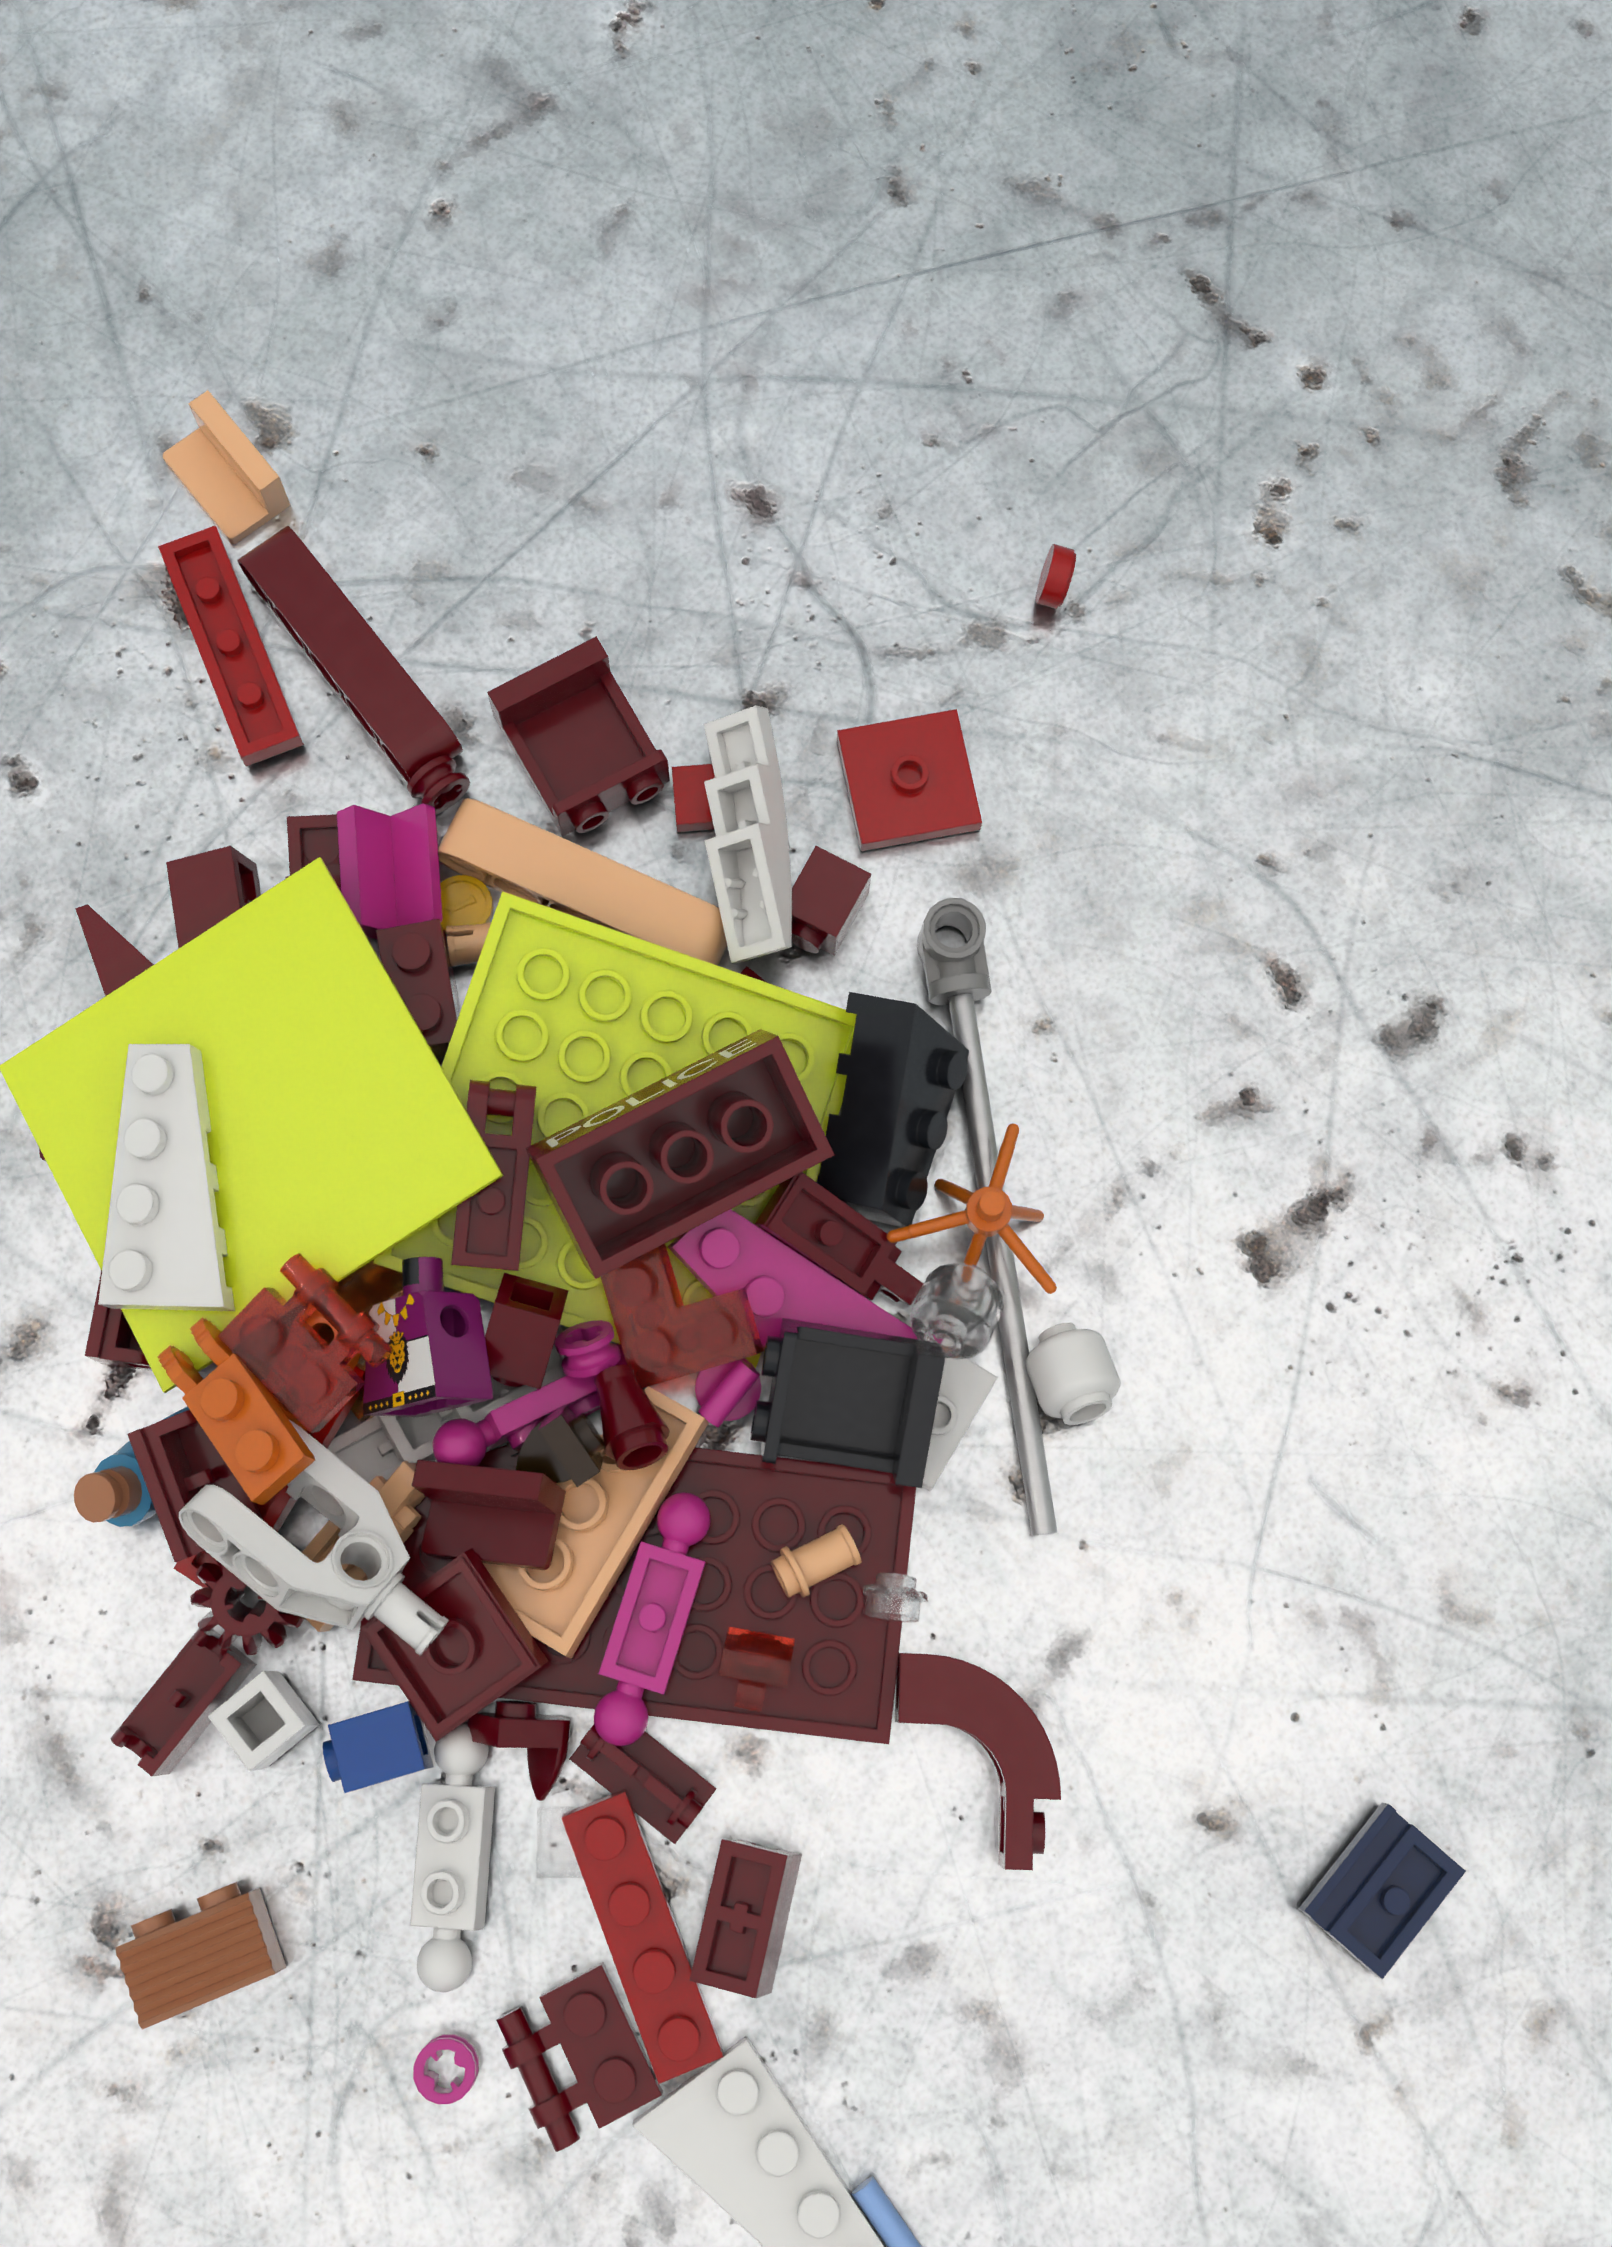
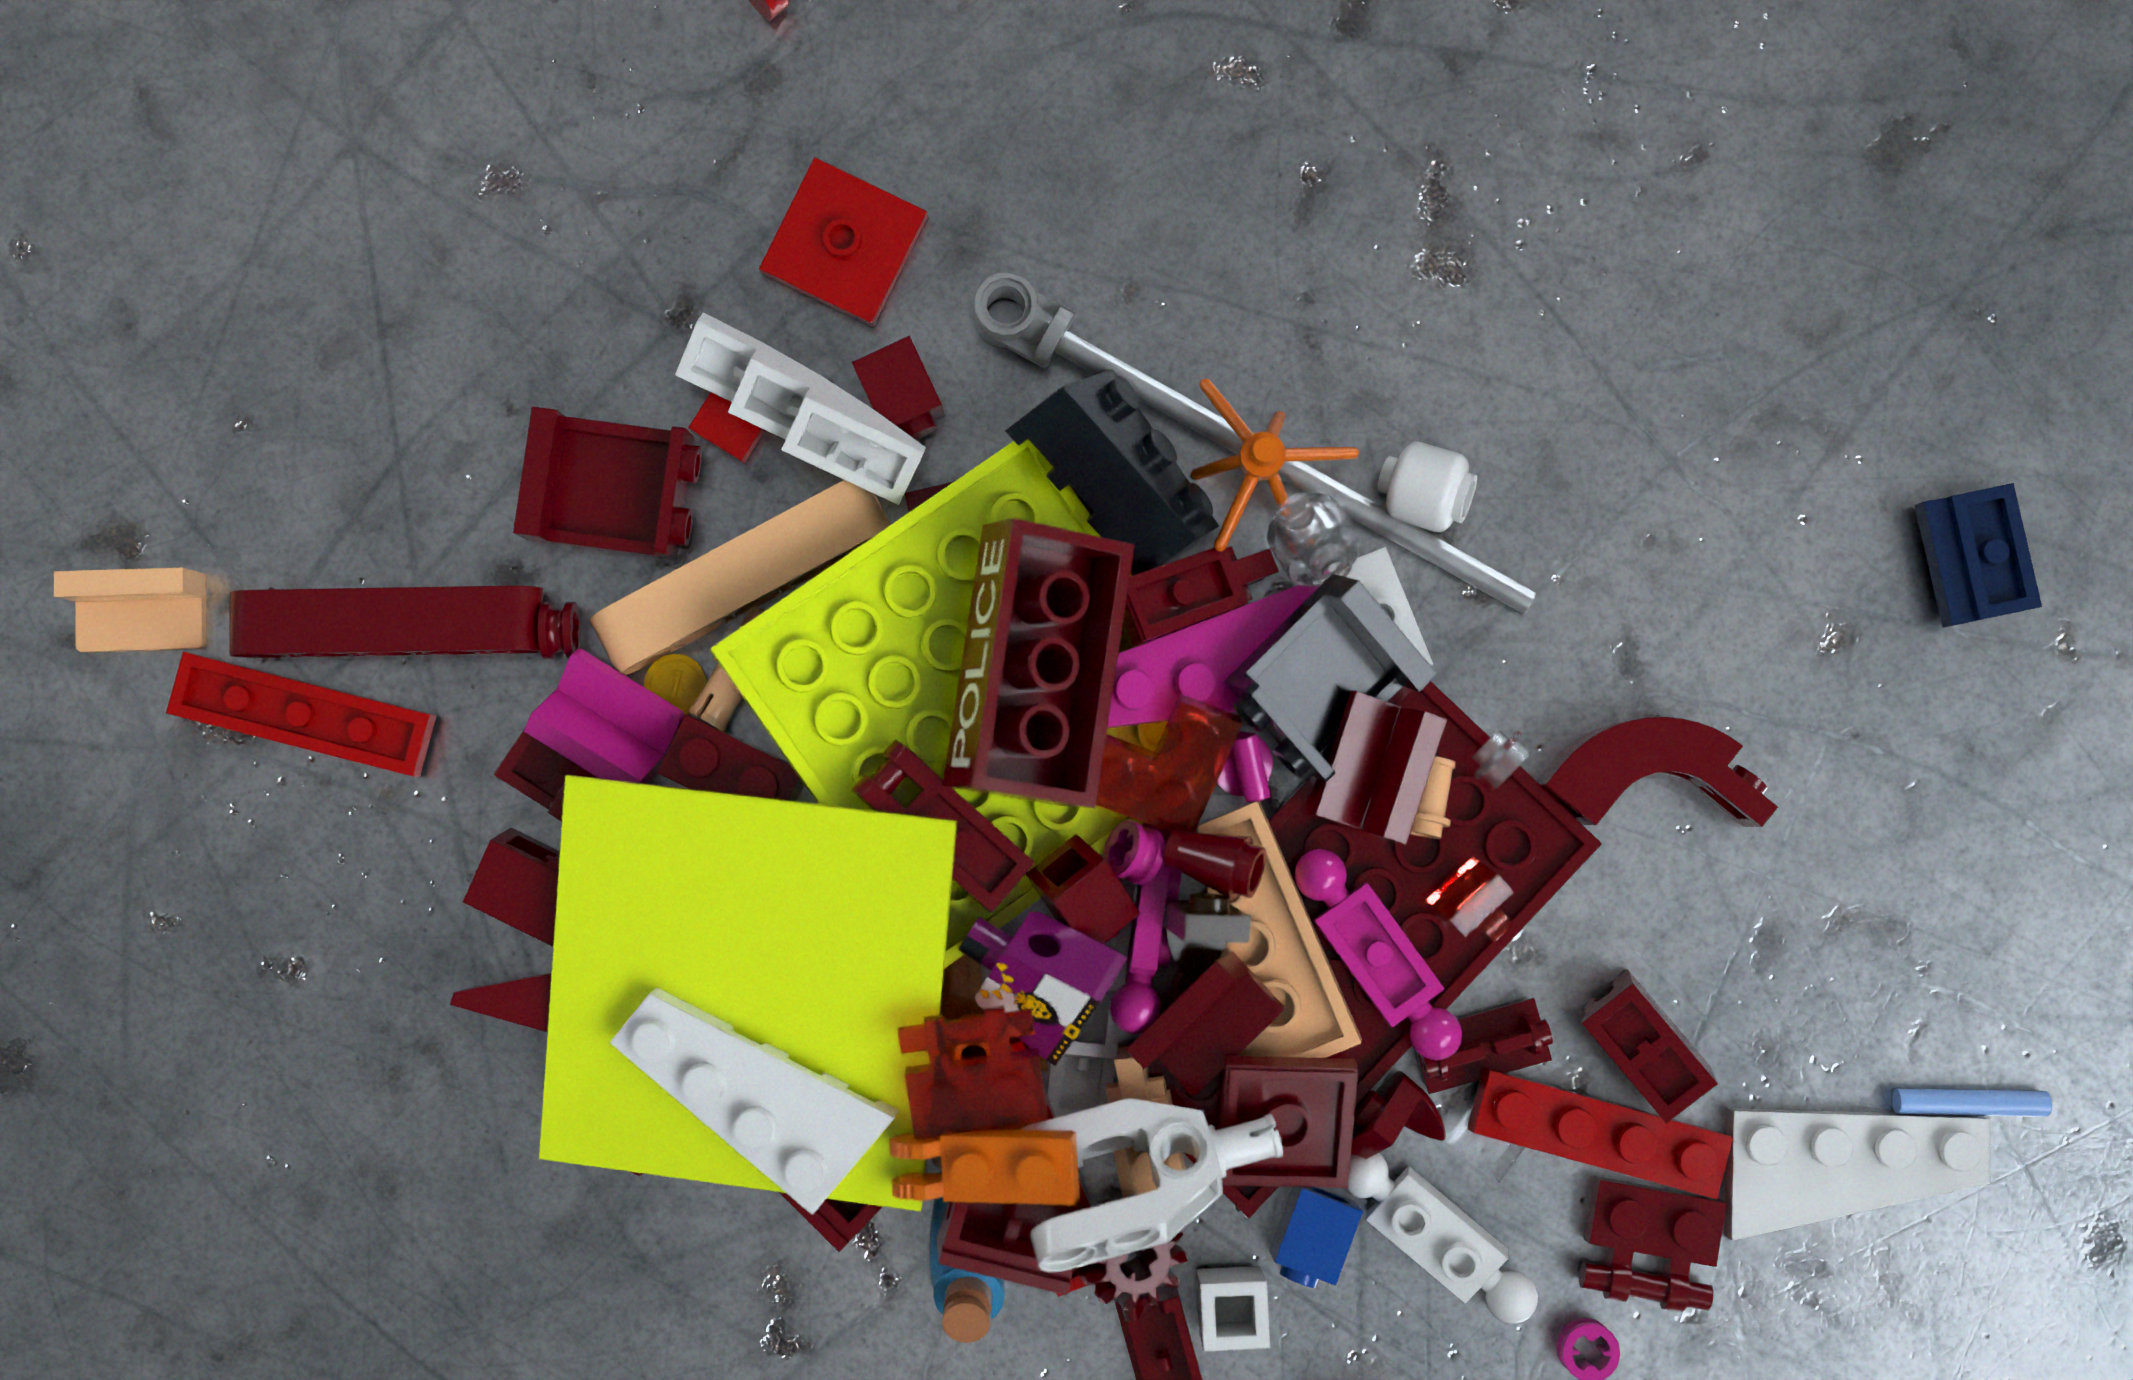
camera: 50 degrees left, 10 degrees up
none -> dark red panel [1311,690,1447,844]

